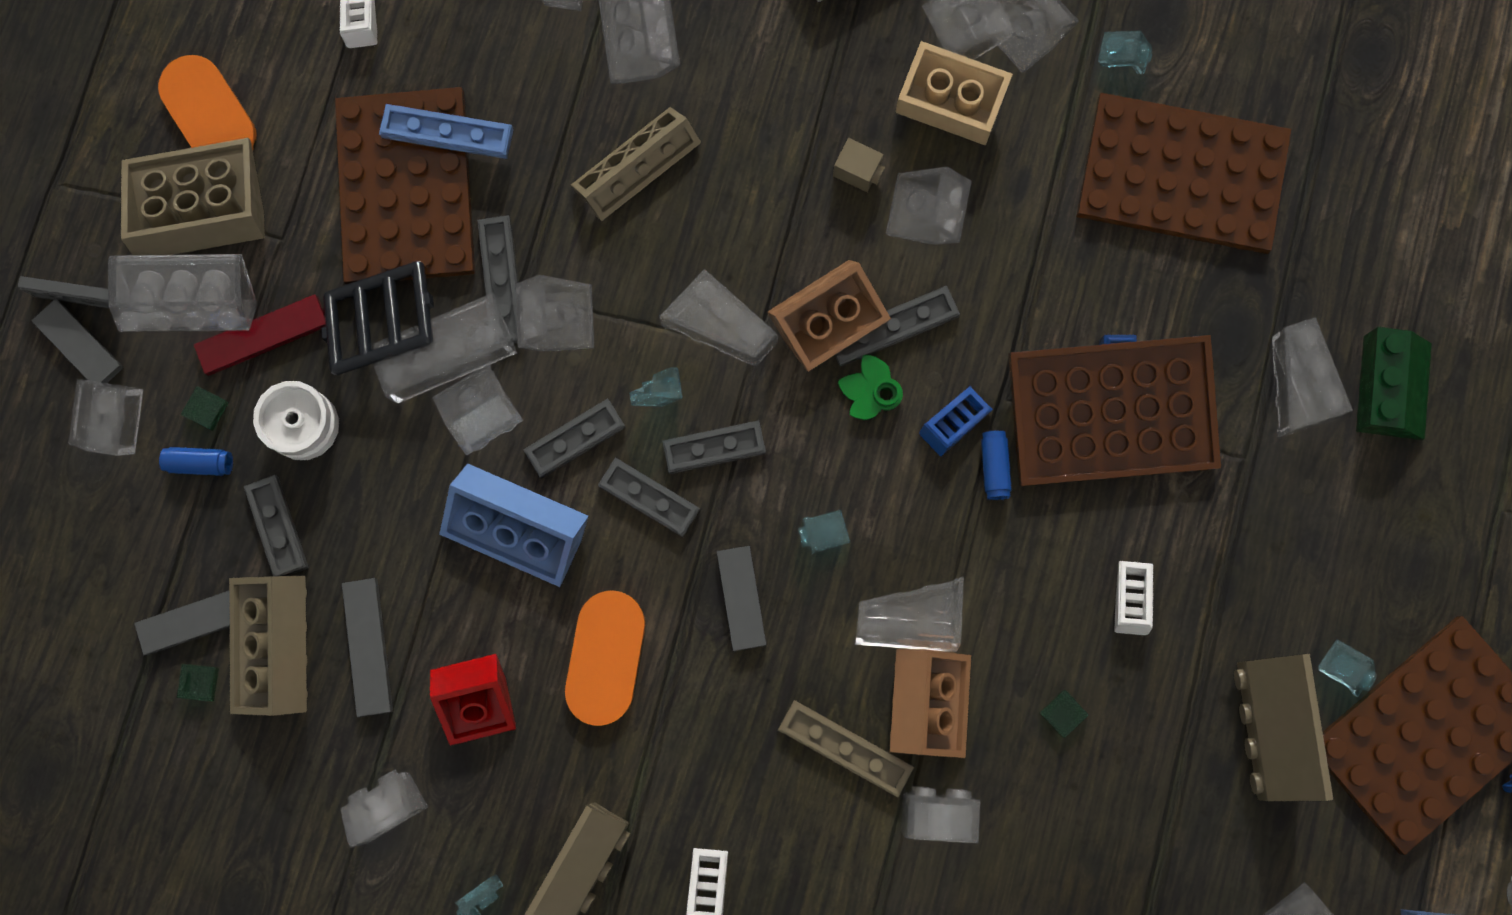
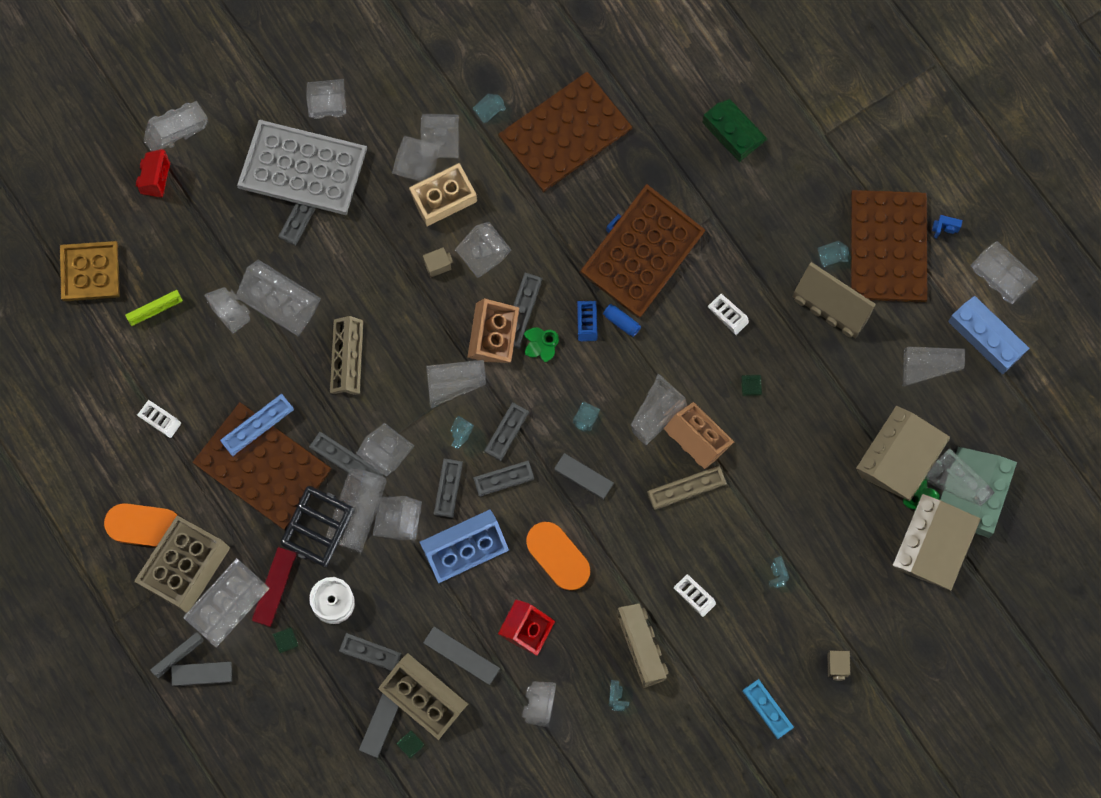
camera: 55 degrees left, 5 degrees down
clear slope [69,379,143,456] -> none
blue piece [159,447,233,476] -> none
clear brick [902,786,980,843] -> none
clear wedge [1272,317,1353,439] -> none

